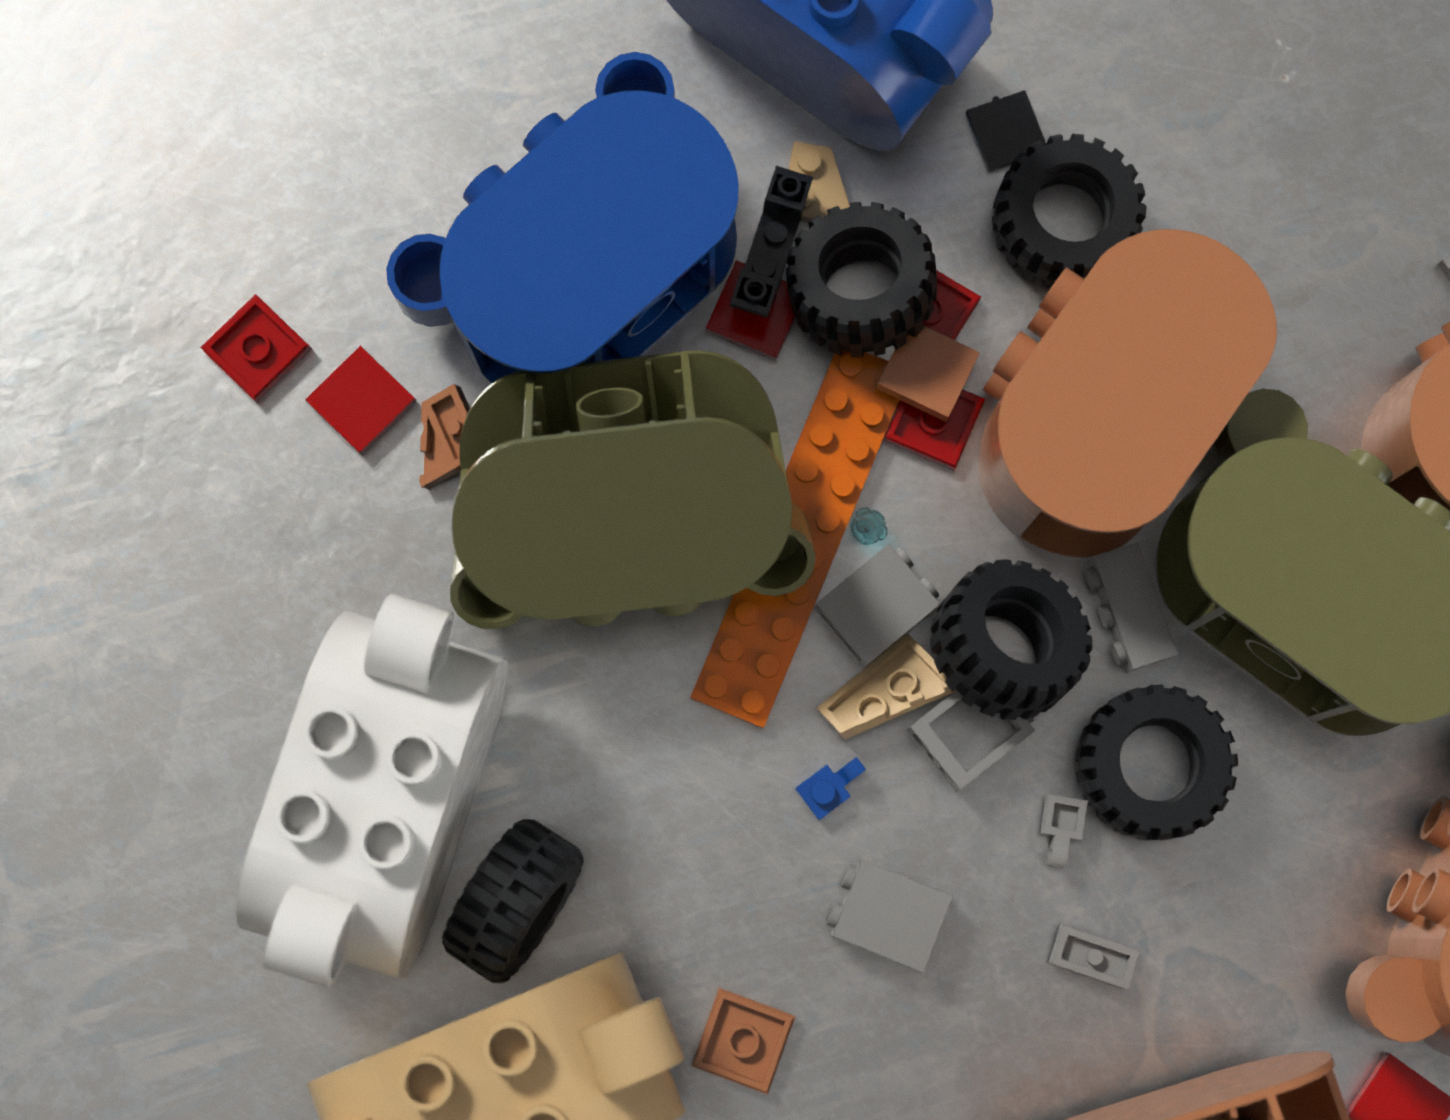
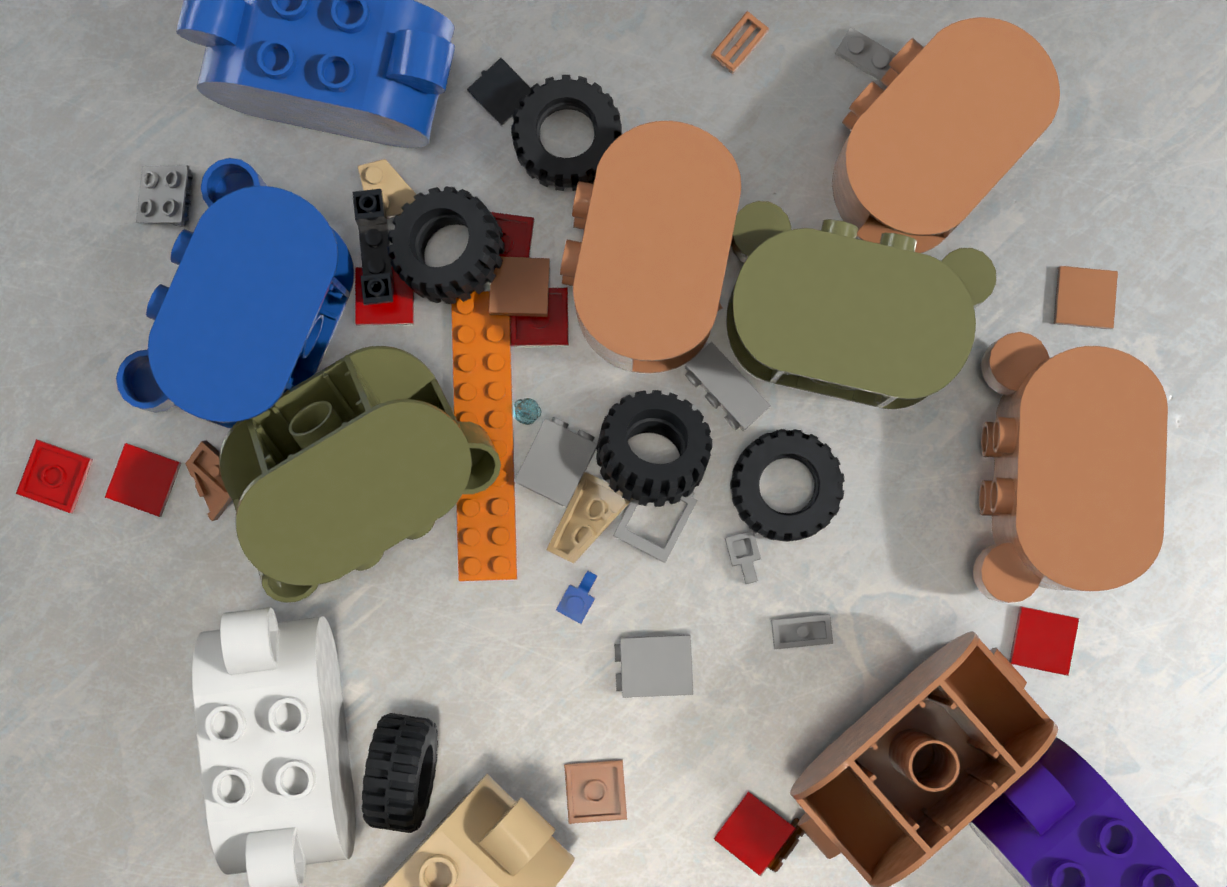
camera: 20 degrees left, 5 degrees up
none -> light grey hinge [136,165,193,227]
none -> nougat tile [711,11,769,74]

